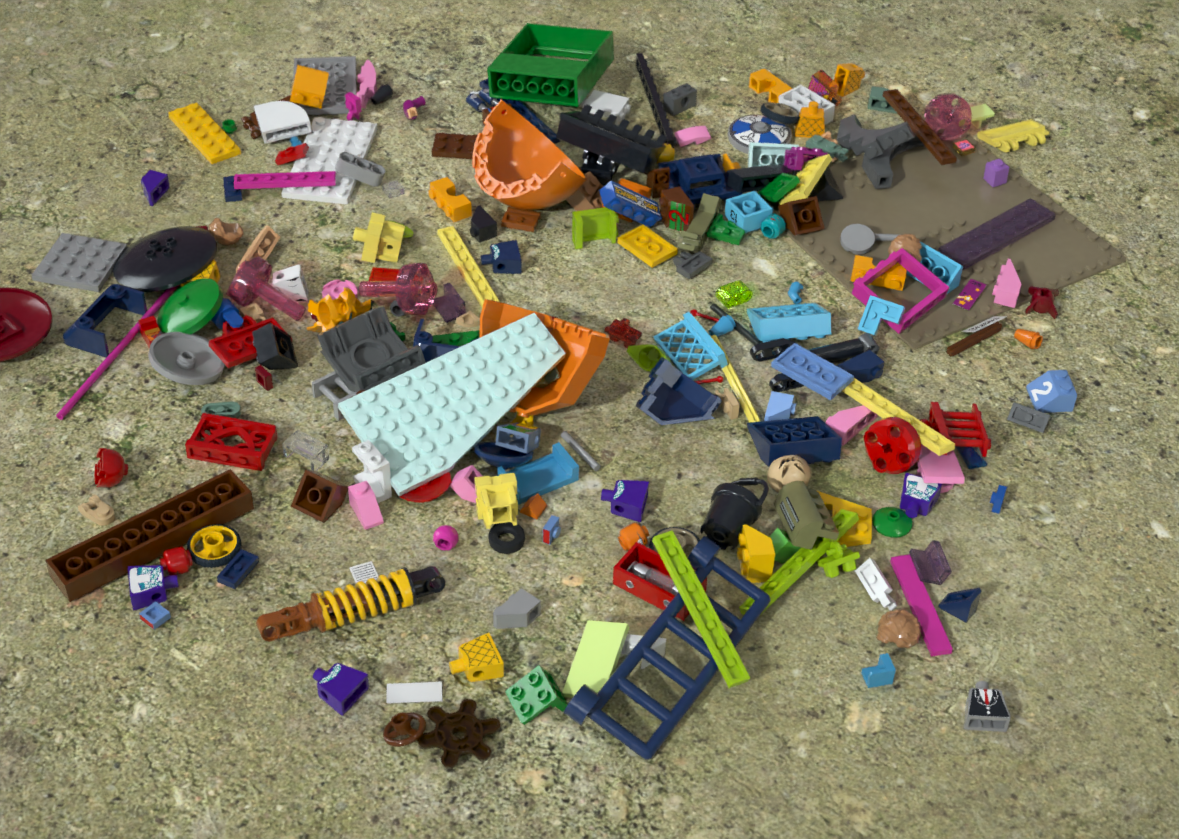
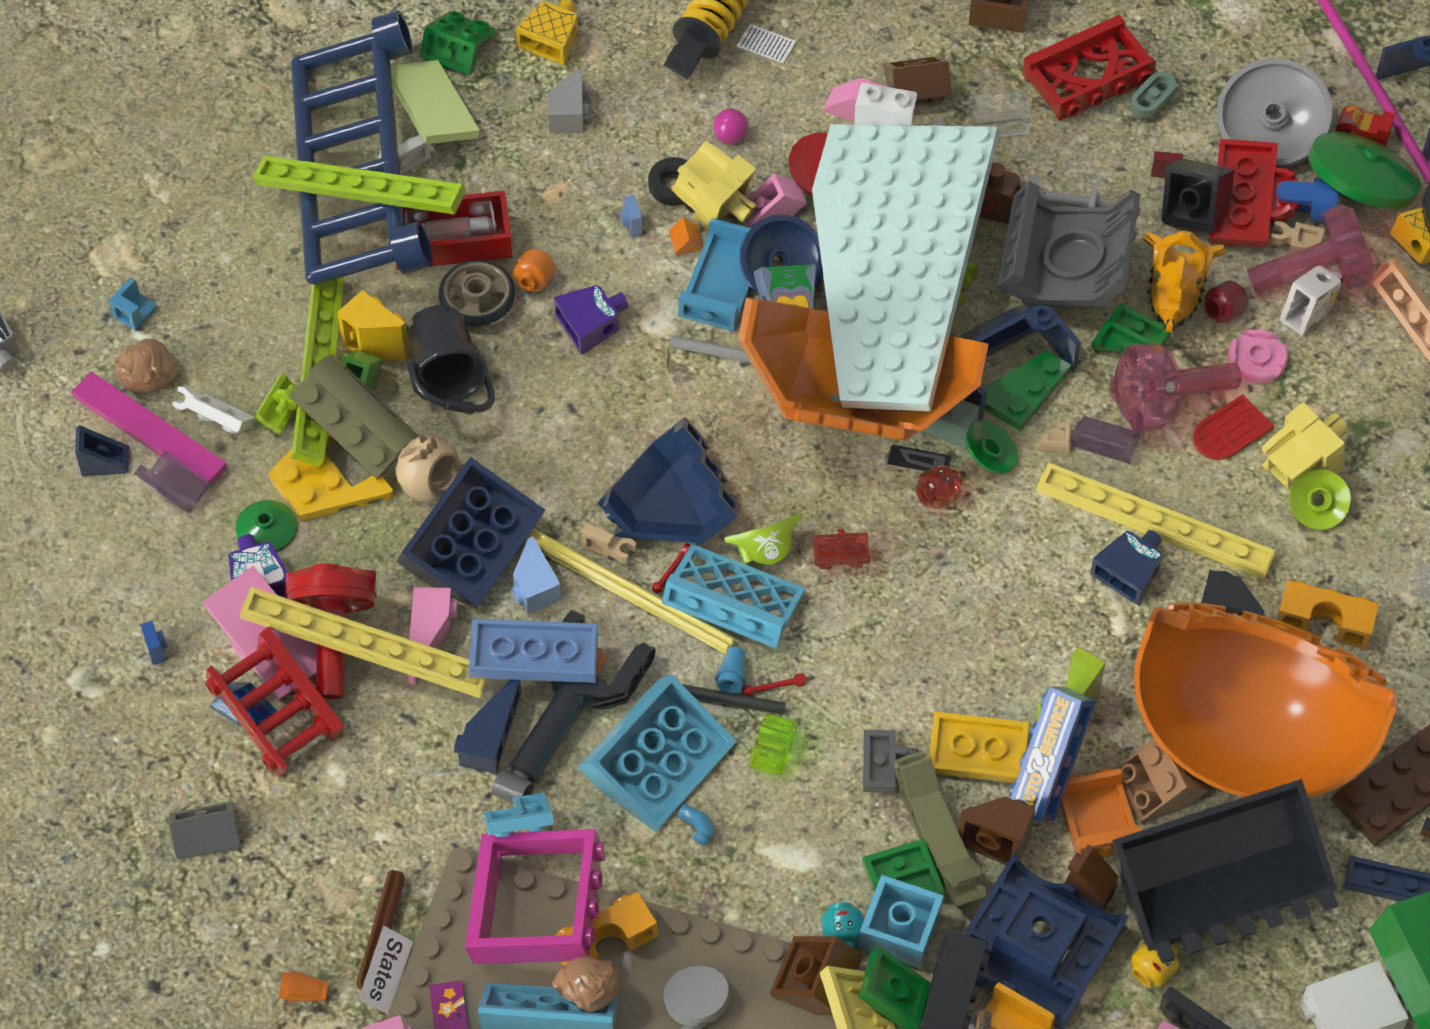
camera: 140 degrees right, 15 degrees up
medium blue slope [1026,370,1077,413] -> none

